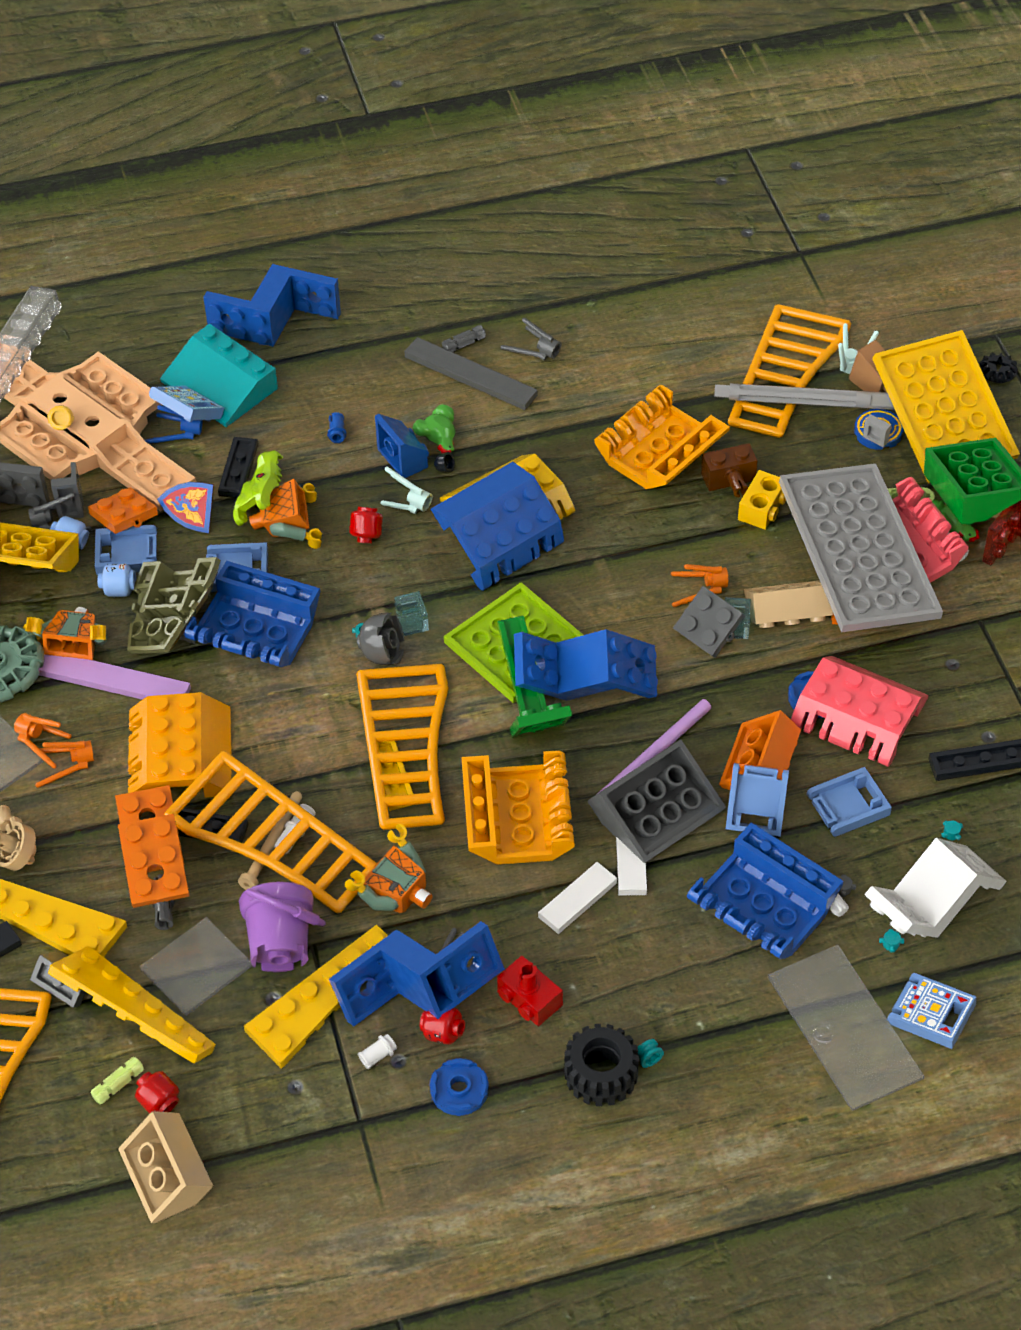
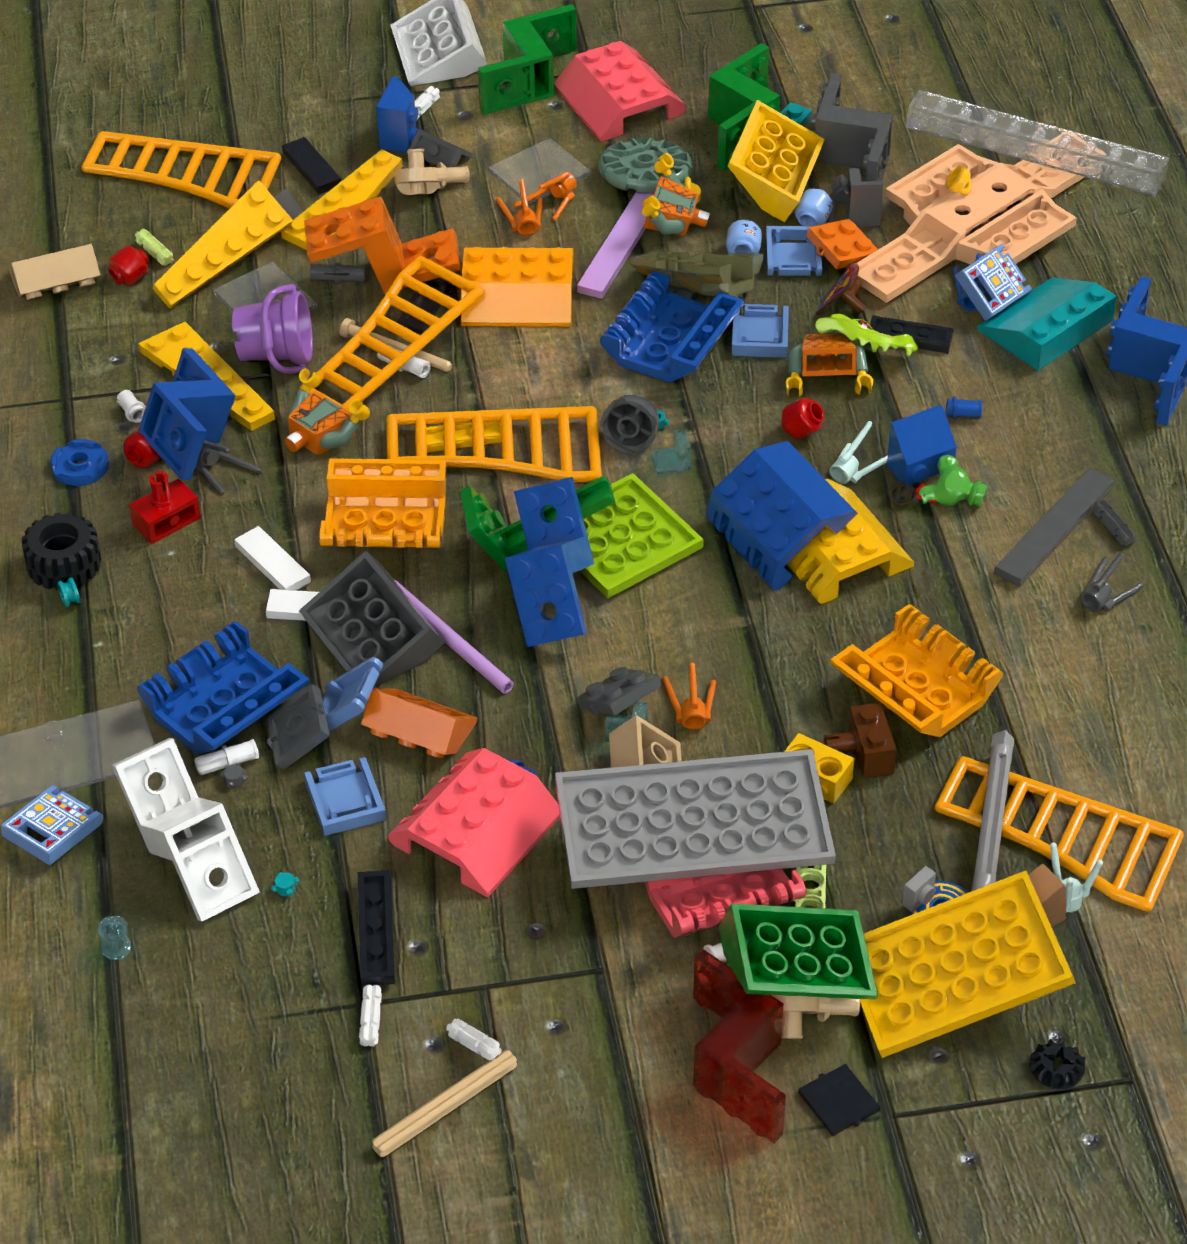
camera: 95 degrees right, 5 degrees down
none -> dark grey plate [267,684,330,770]

